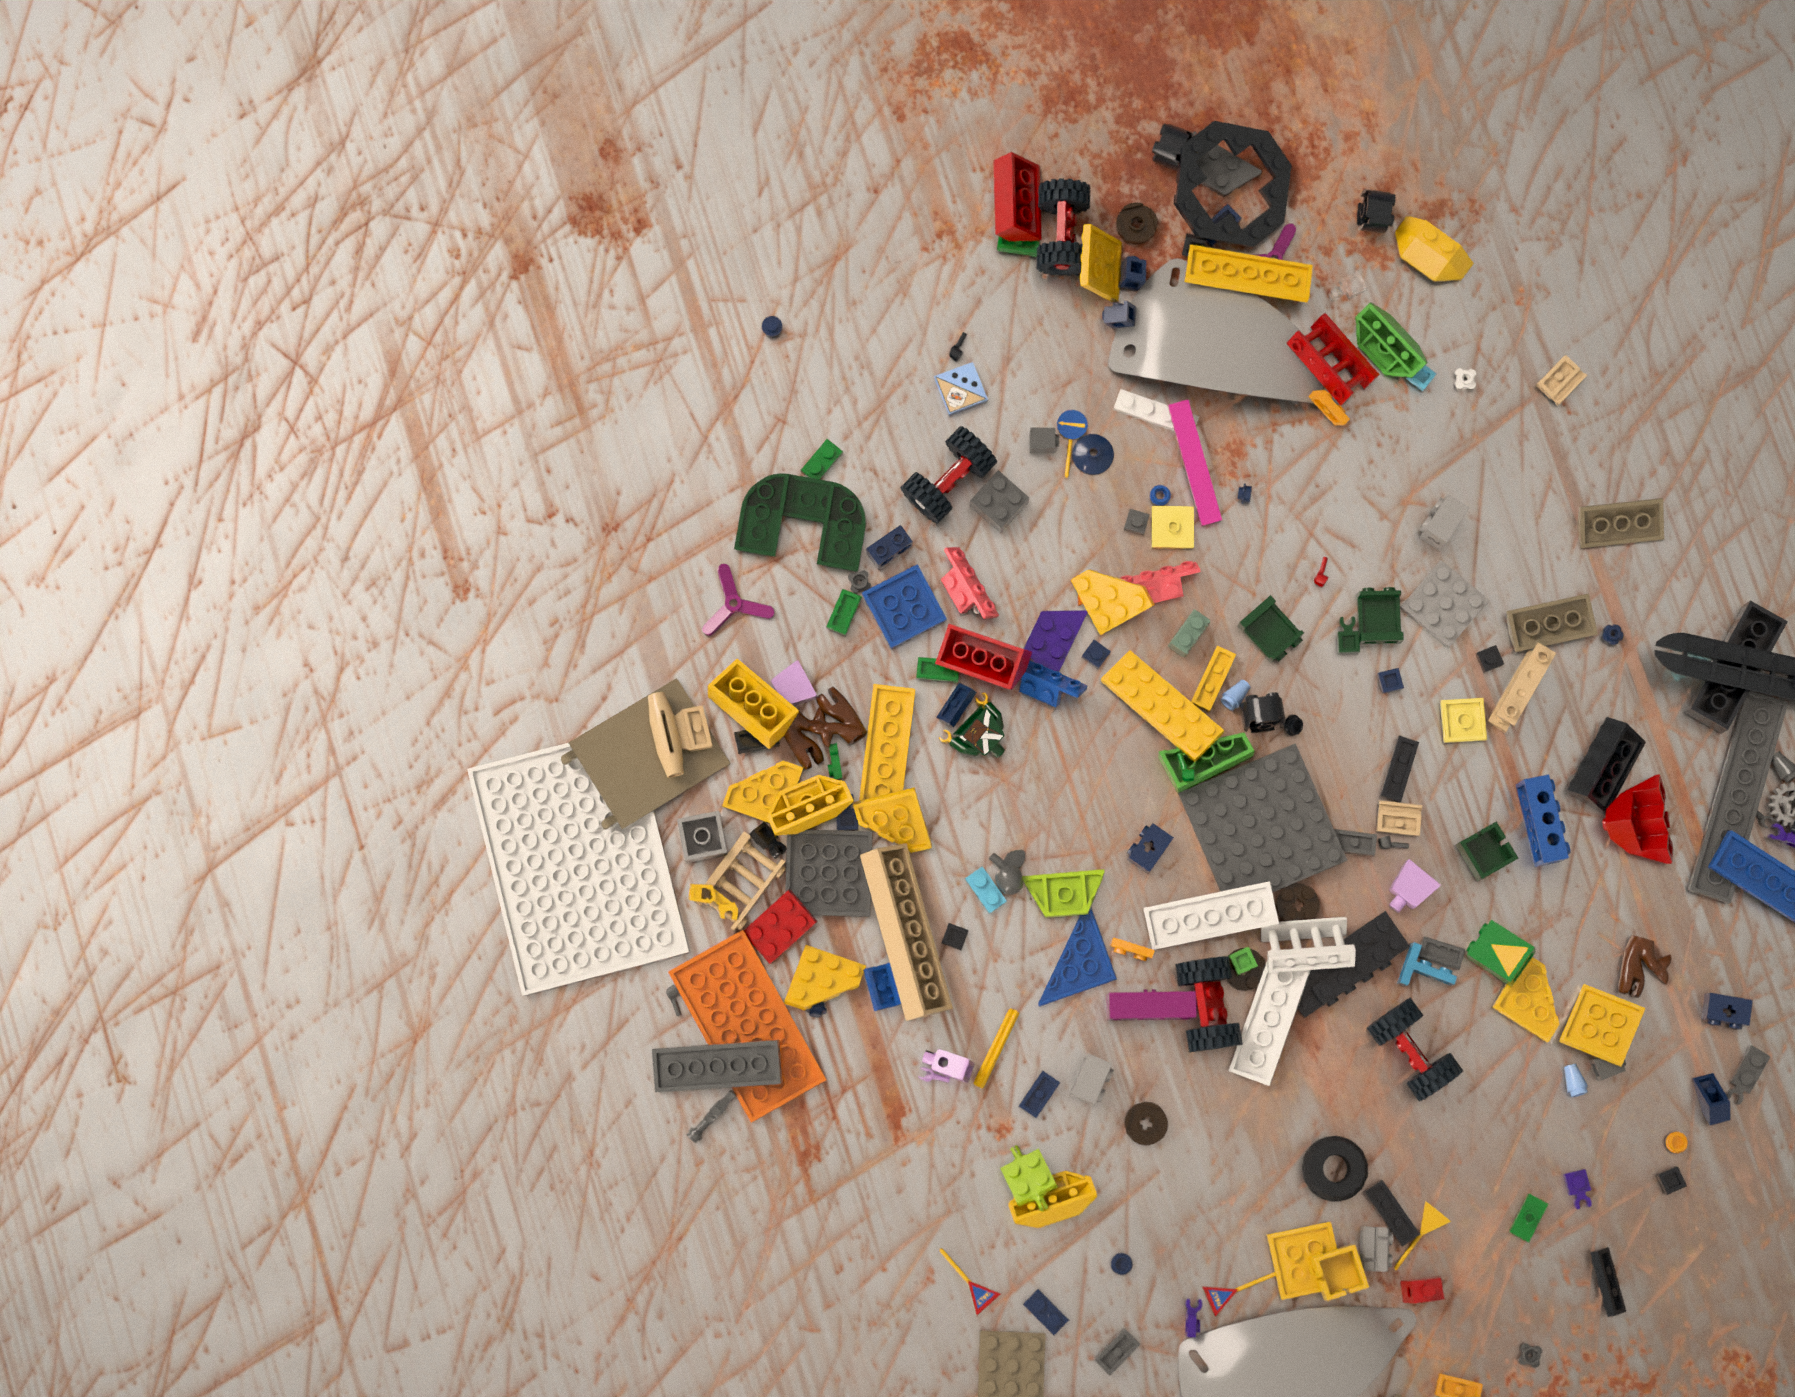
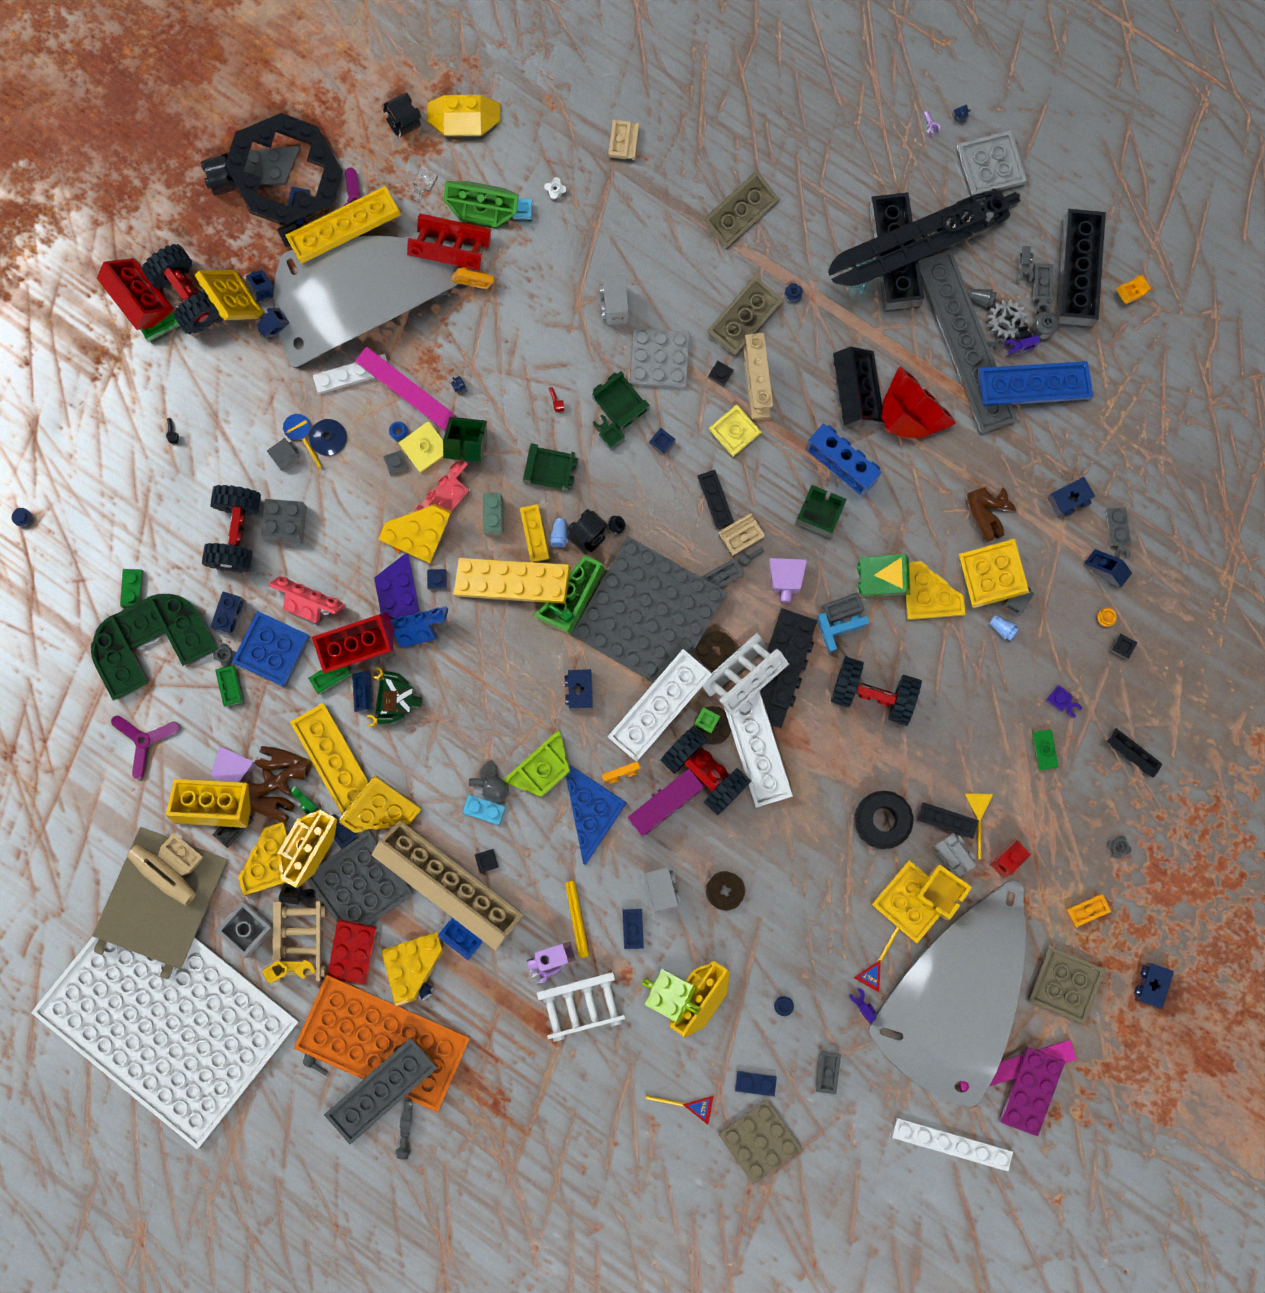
camera: 35 degrees left, 0 degrees up
tile [934,362,988,416] -> none
dark brown plate [1116,202,1158,245] -> none
none -> dark green piece [443,417,487,462]
none -> white fence [537,972,625,1042]

